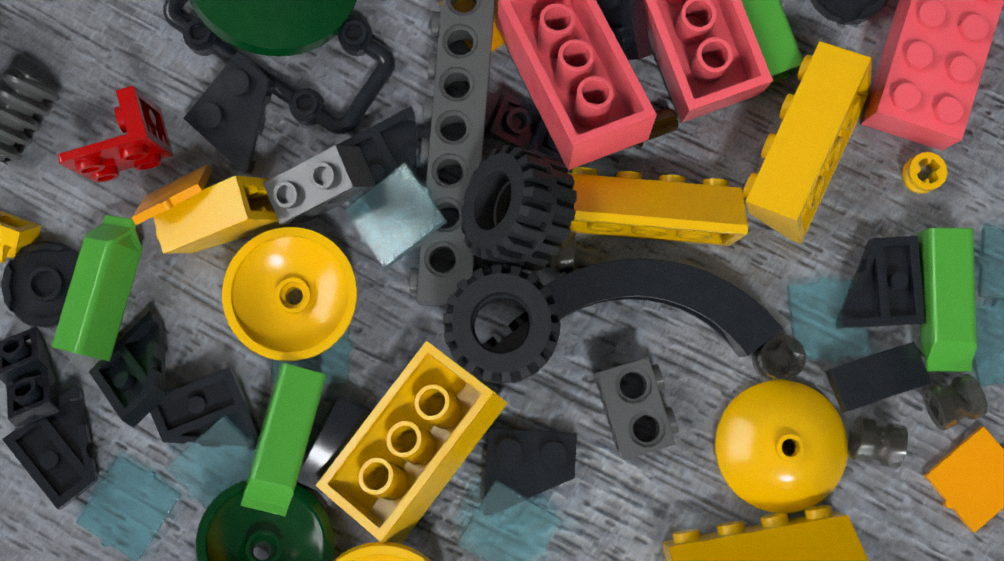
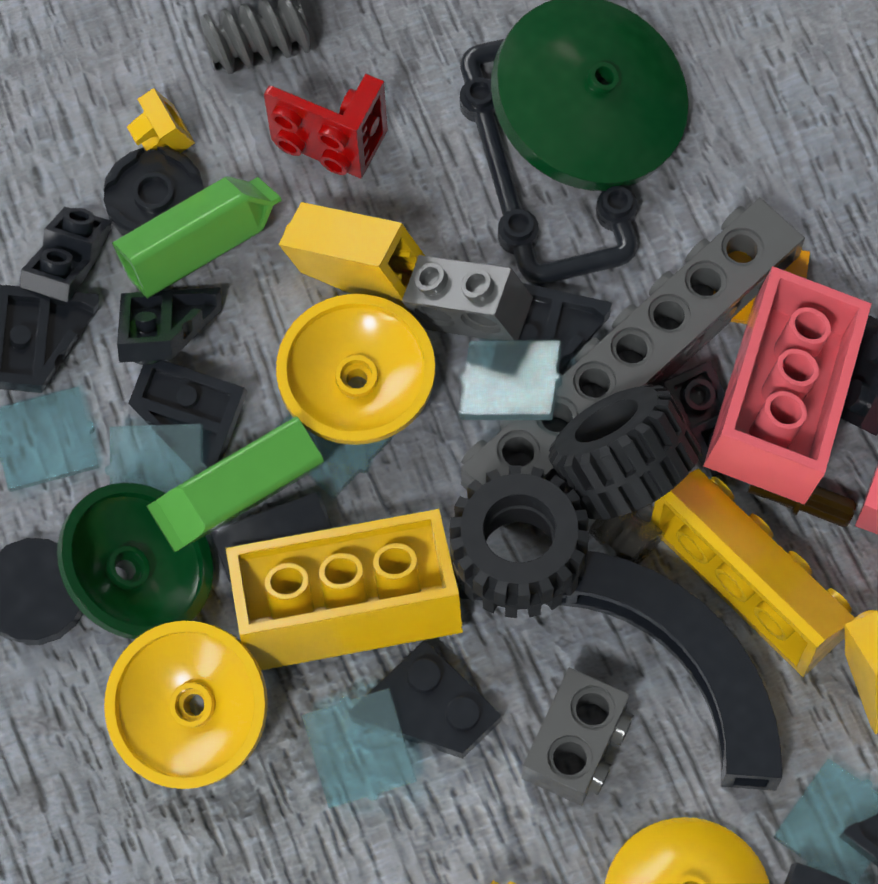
camera: 45 degrees right, 15 degrees down
light orange piece [131,164,212,225] -> none
black wing [183,52,275,174] -> none
clear smoke wheel [752,335,806,380] -> none

